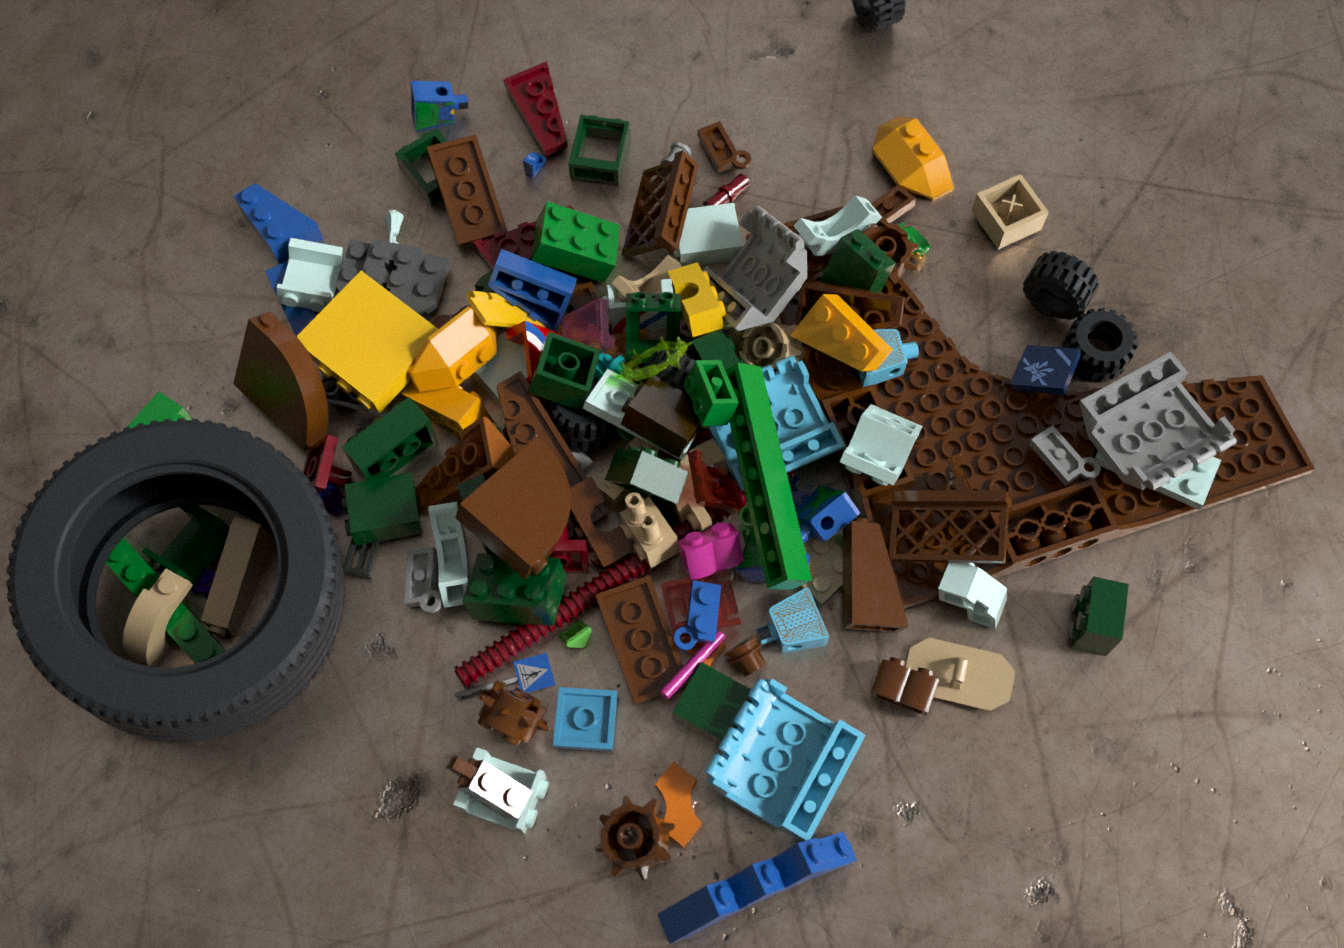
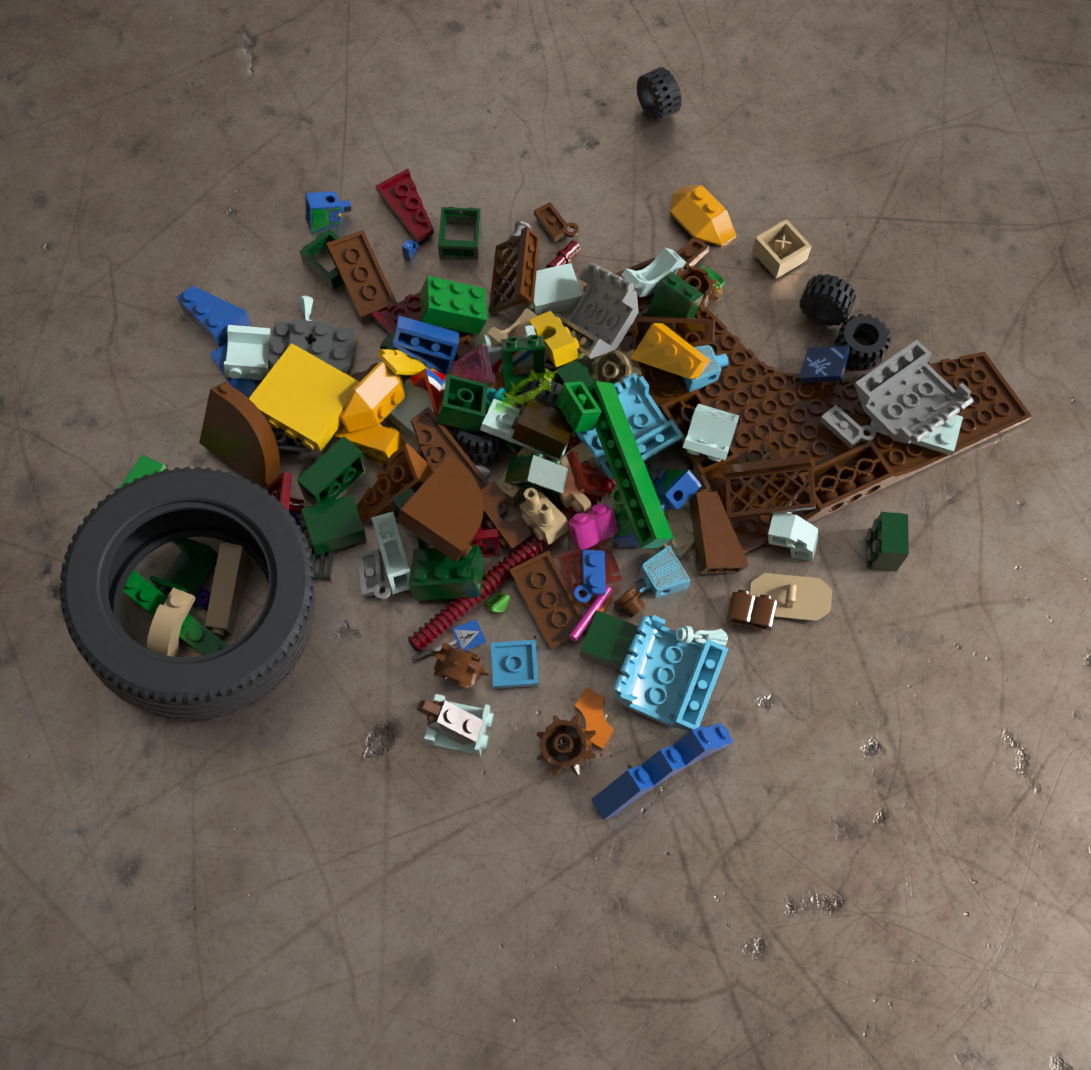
camera: 10 degrees left, 0 degrees up
none -> light aqua piece [676,626,728,646]

